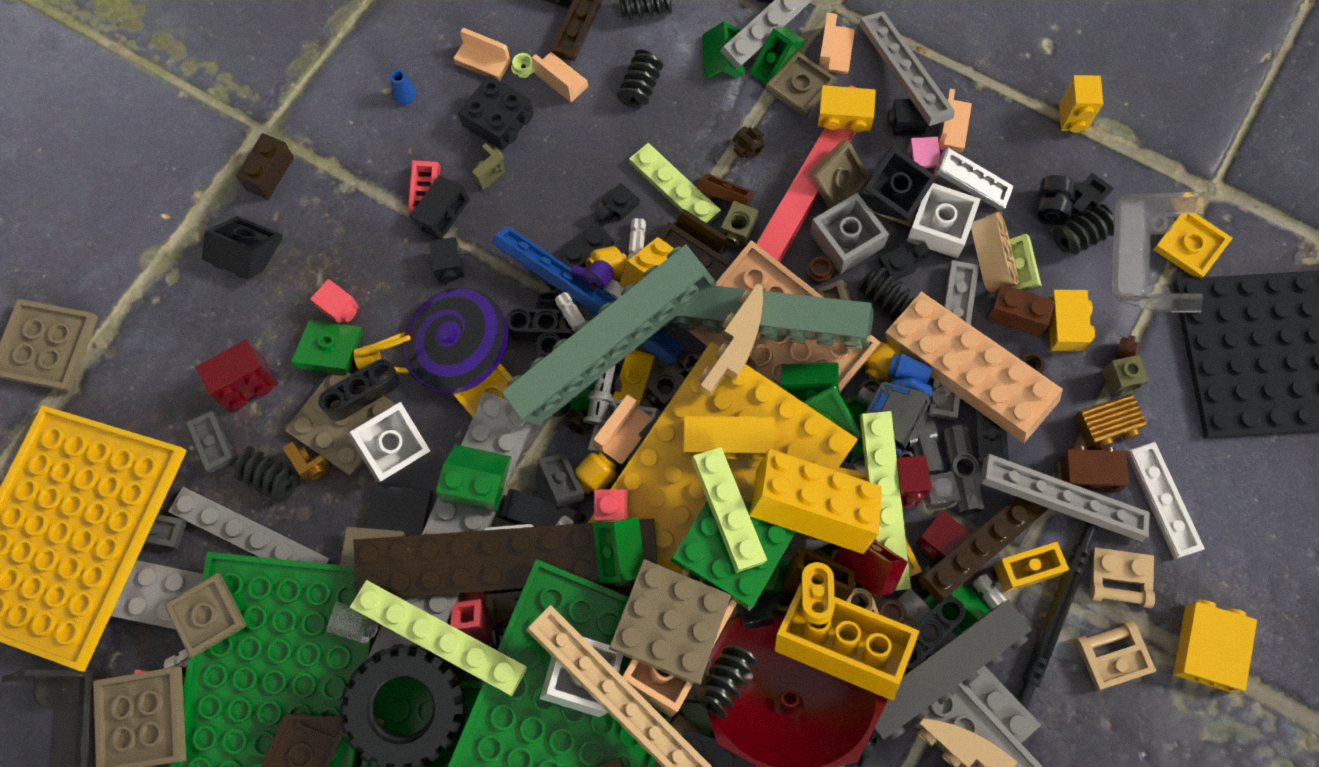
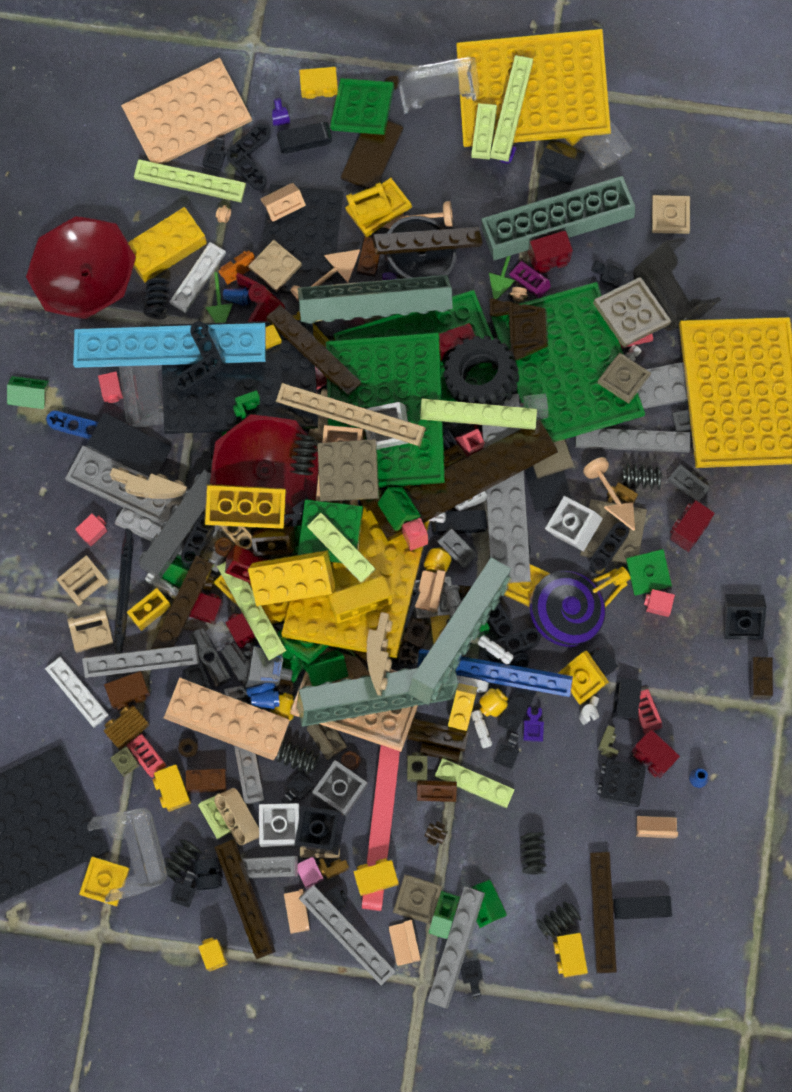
camera: 155 degrees right, 5 degrees up
green slope [436,444,512,513] -> none
yellowish green plate [511,53,535,78] -> none
light nougat panel [531,52,588,102] -> none
dark purple piece [571,260,615,292] -> none
yellow plate [801,562,835,625] -> none
dark tan plate [809,139,869,209] -> none
reddish brown plate [1117,335,1140,359] -> none
yellow brick [1173,600,1257,693] -> none
none -> coral brick [75,514,107,547]
none -> coral slope [126,733,167,778]
none -> dark brown plate [215,840,276,960]
none -> pearl gold bracket [317,858,349,879]
none -> dark purple plate [523,707,544,742]
none -> yellow plate [558,650,609,705]
none -> white piece [579,696,599,725]
none -> light nougat piece [583,457,635,531]
none -> dark red brick [632,730,680,778]

